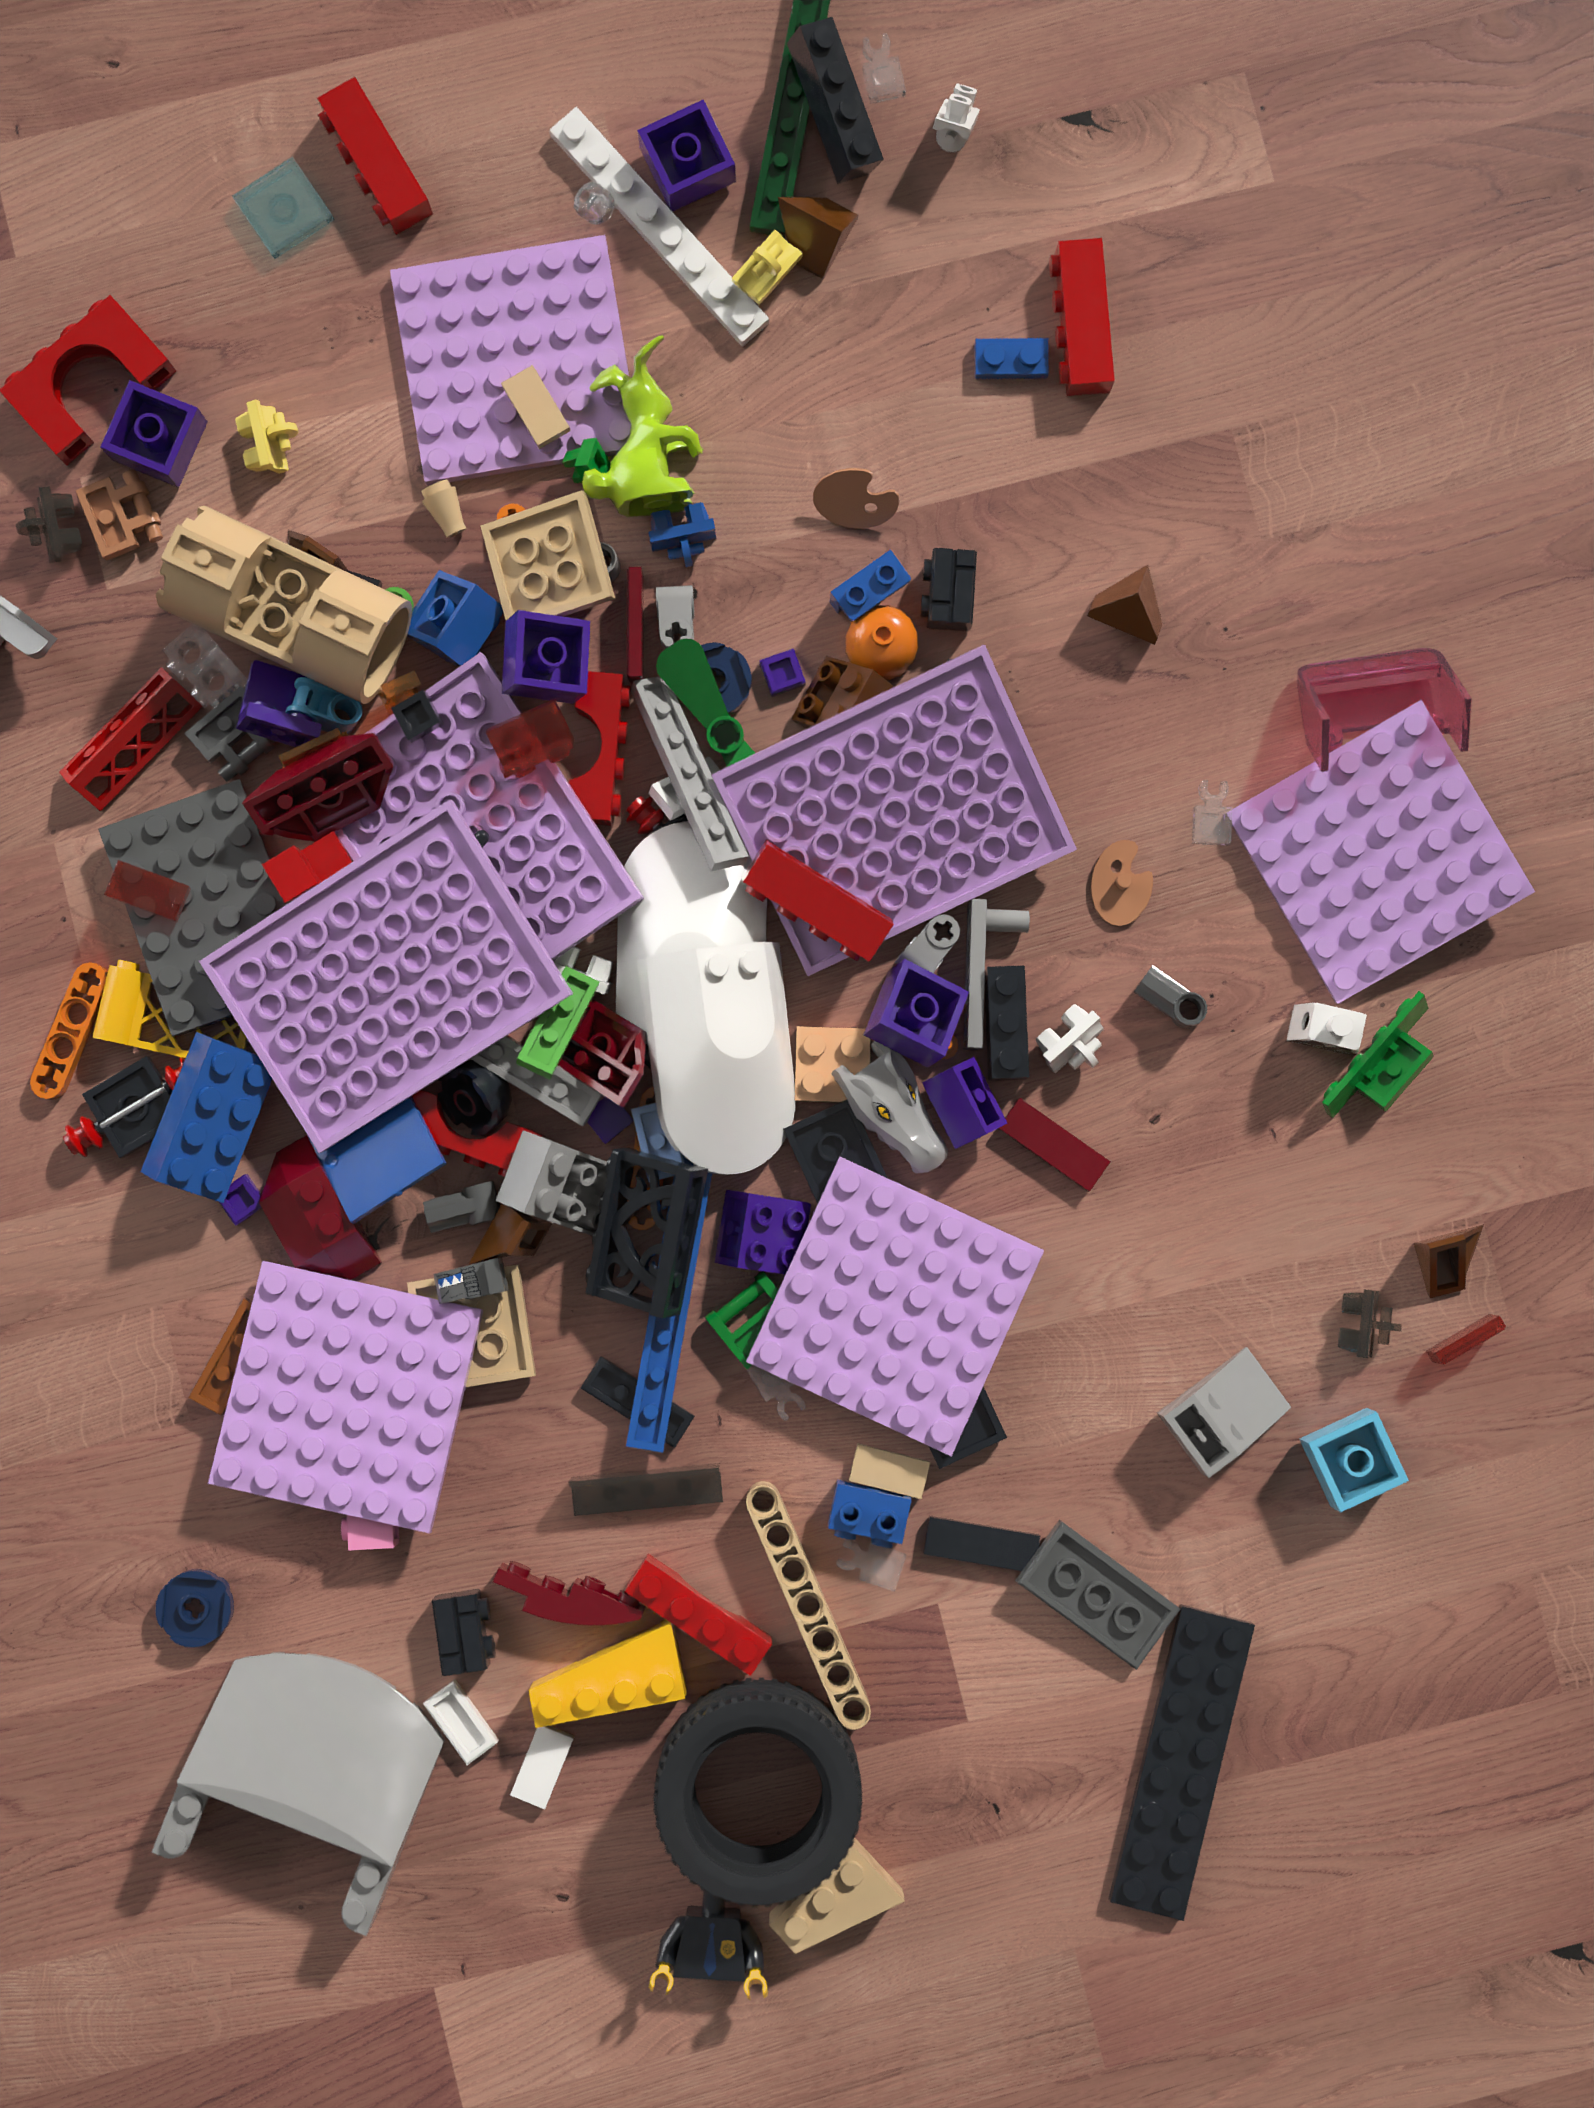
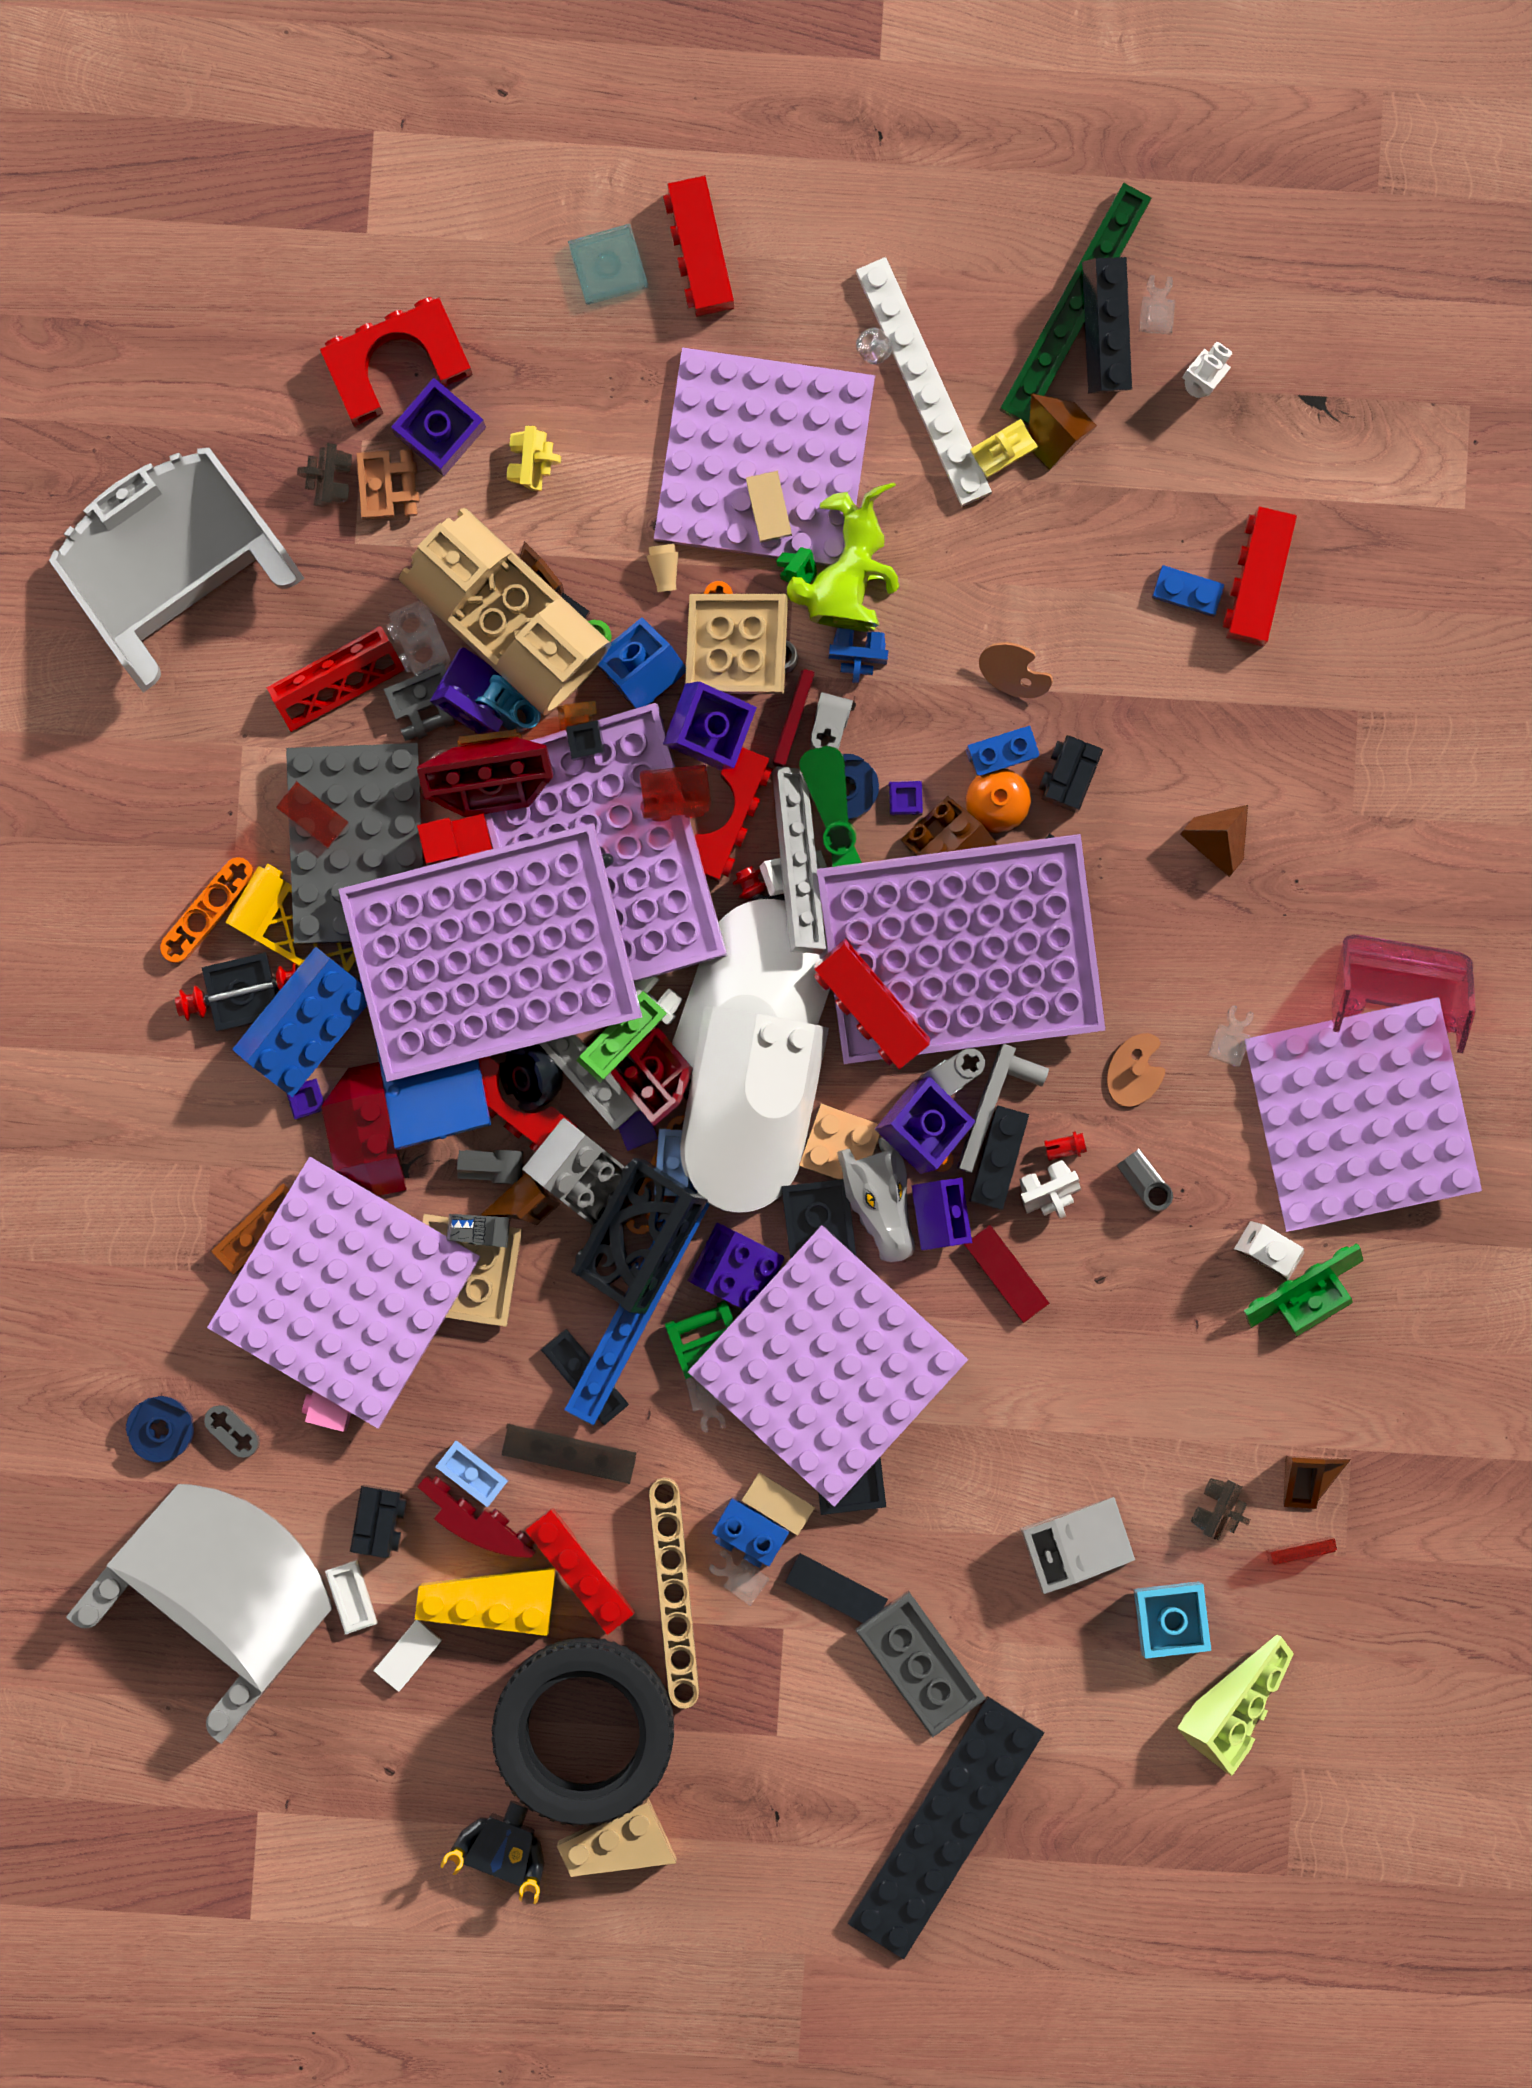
camera: 20 degrees right, 0 degrees up
dark purple brick [637,99,736,212] -> none
none -> dark grey beam [204,1405,260,1458]
none -> light blue plate [436,1440,509,1507]
none -> red pin [1044,1131,1087,1161]
none -> yellowish green wedge [1177,1635,1294,1776]

